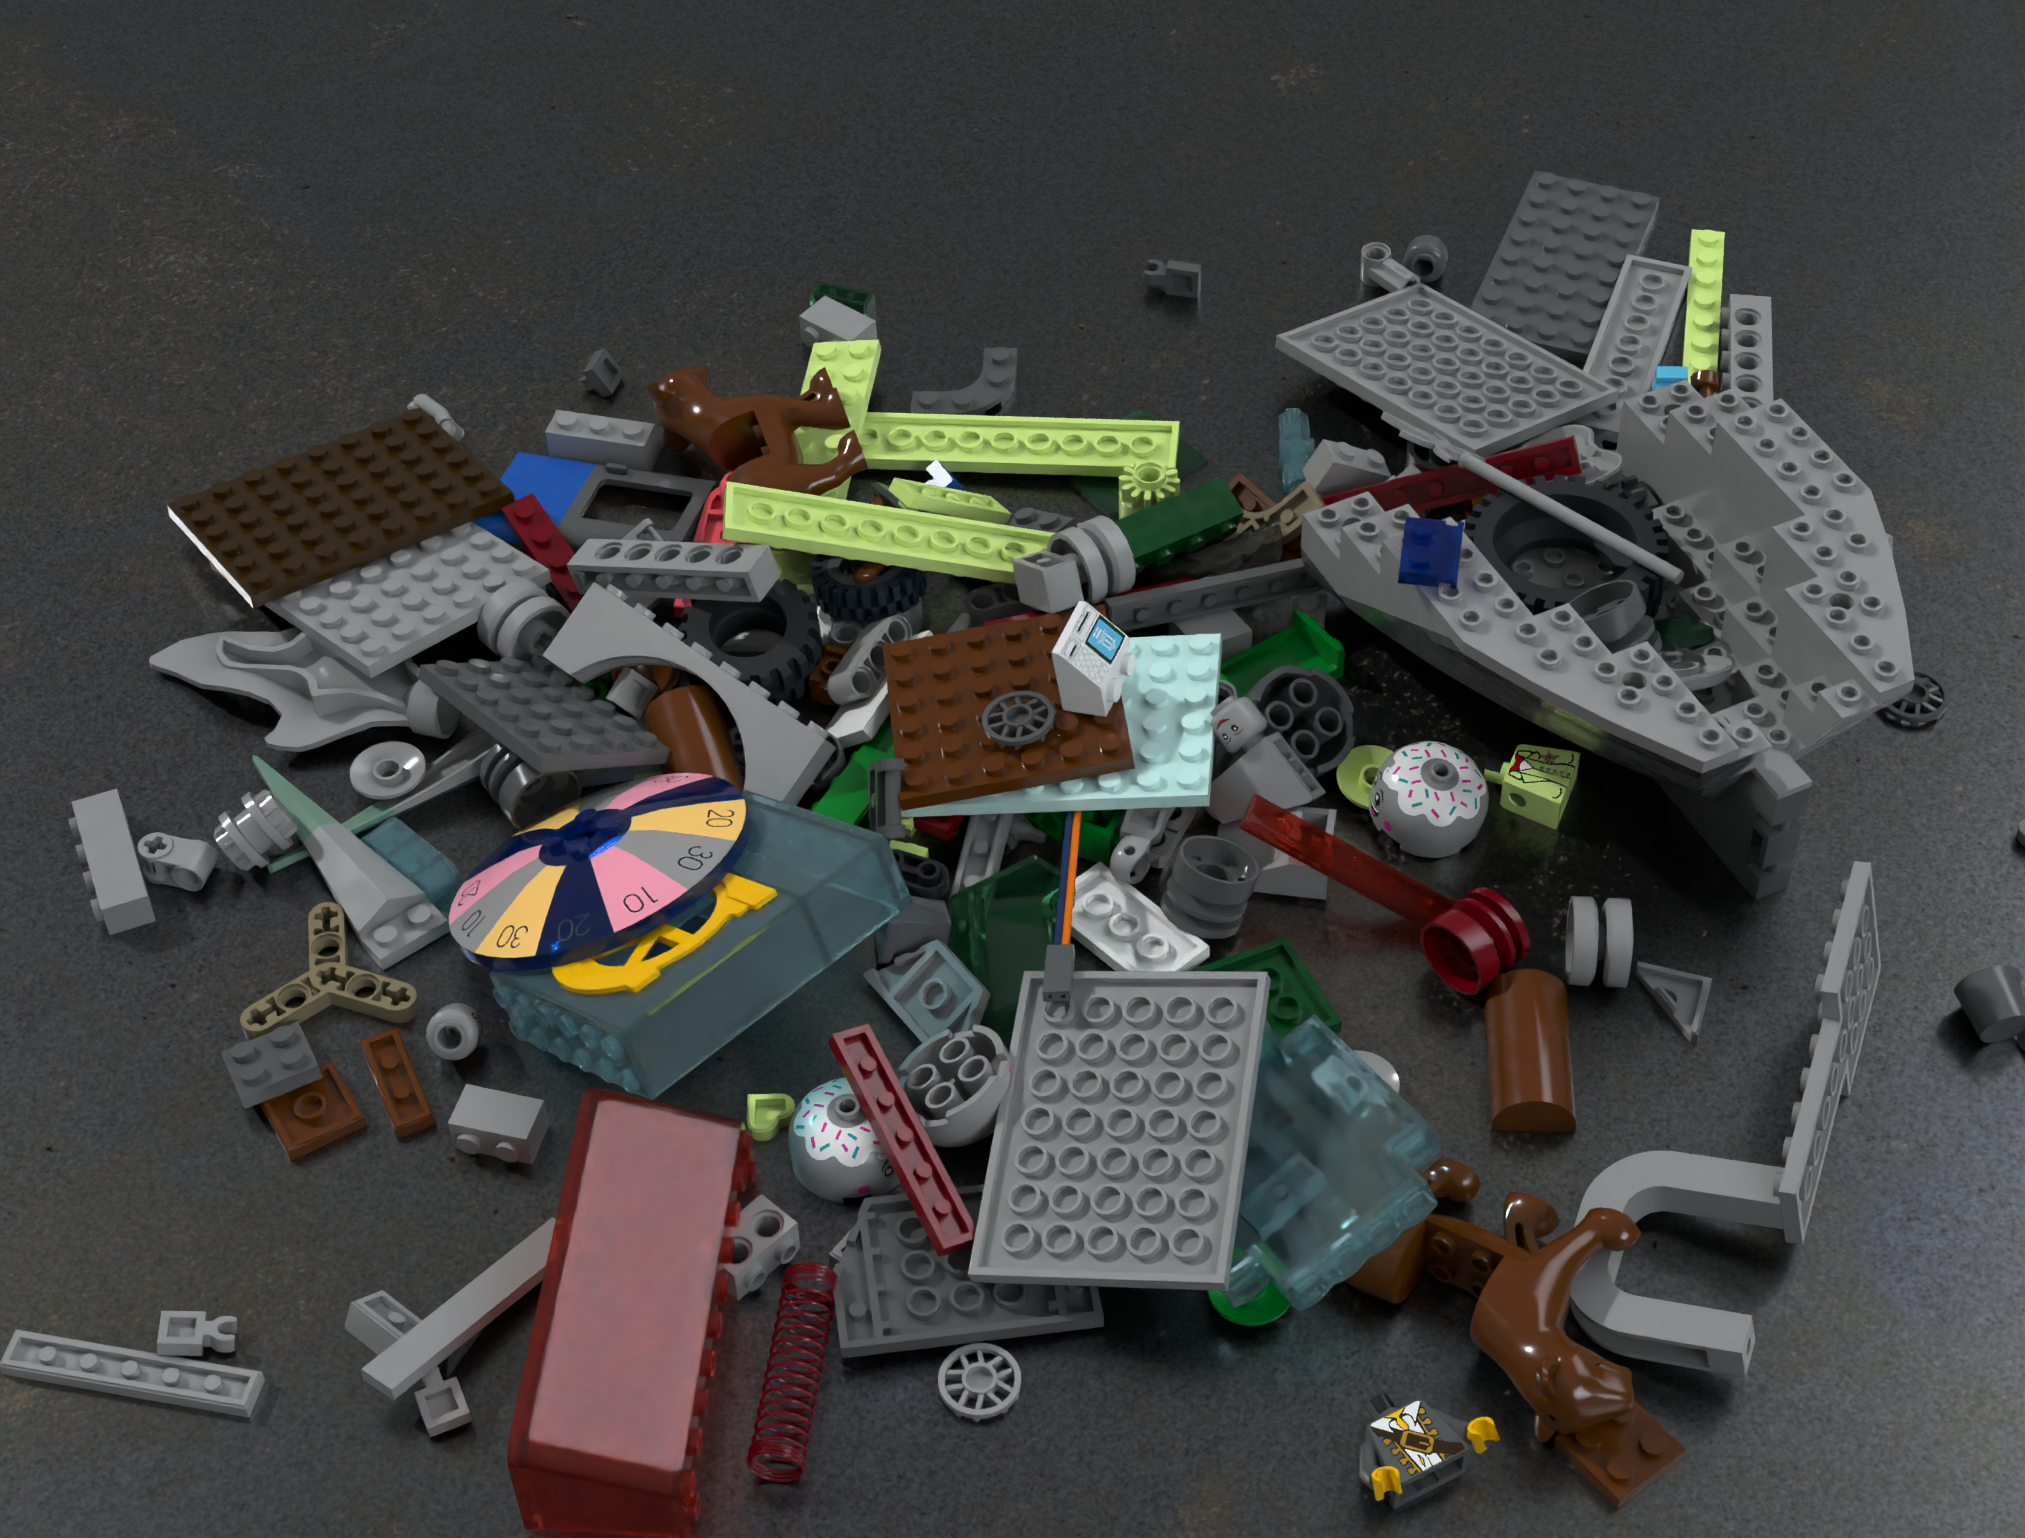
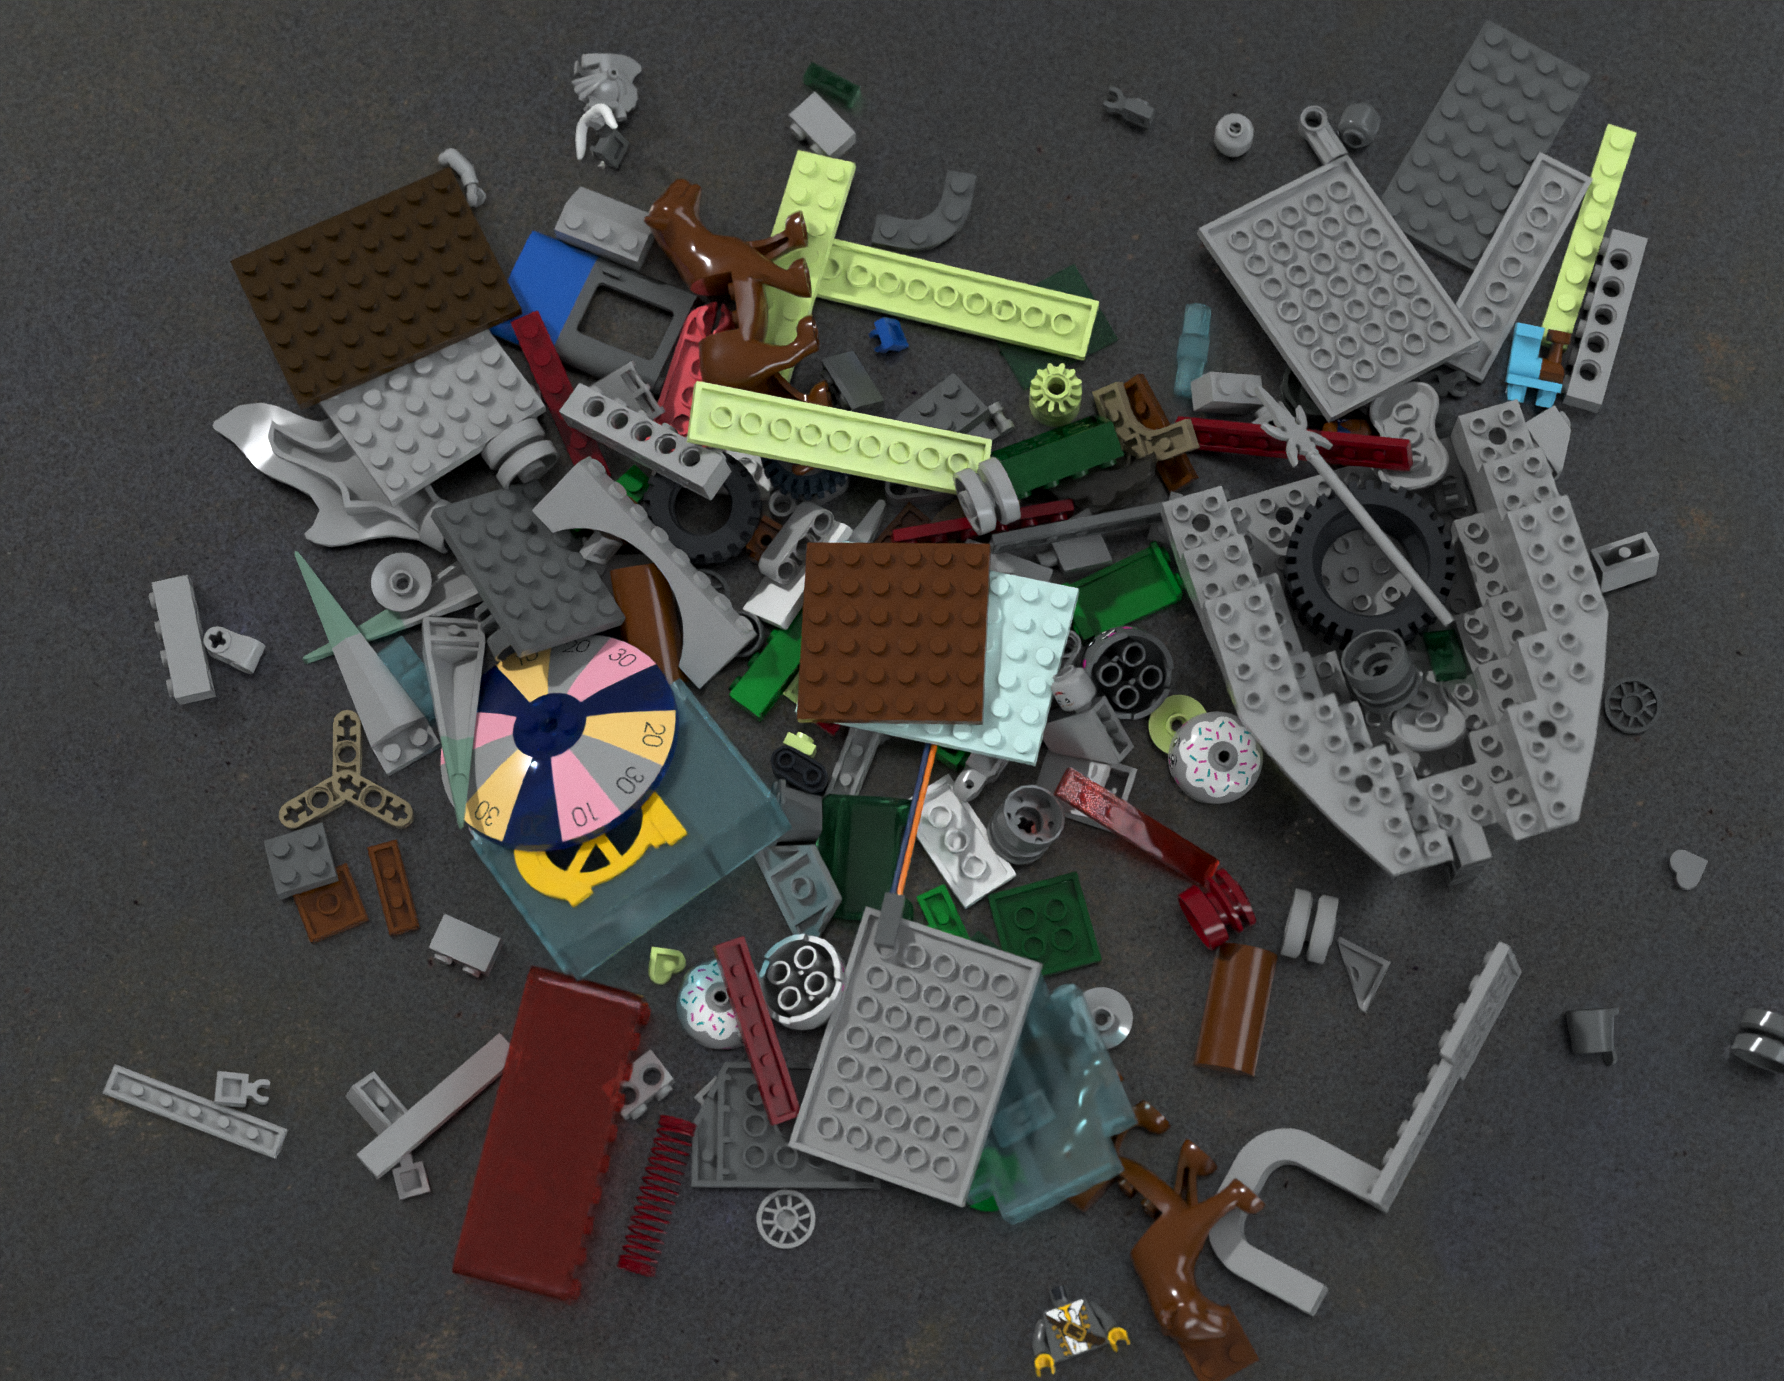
camera: 10 degrees right, 30 degrees up
light grey piece [213,790,298,871] -> none
light grey head [426,1003,484,1060] -> none
dark grey plate [868,758,905,841] -> none
yellowish green plate [888,477,1012,525] -> none
dark grey wheel [982,691,1055,750] -> none
light grey brick [1012,550,1084,613] -> none
white slope [1052,601,1135,717] -> none
clear blue plate [1398,517,1464,589] -> none
none -> light grey plate [422,616,485,829]
none -> light grey helmet [572,53,642,160]
none -> light grey head [1214,113,1254,157]

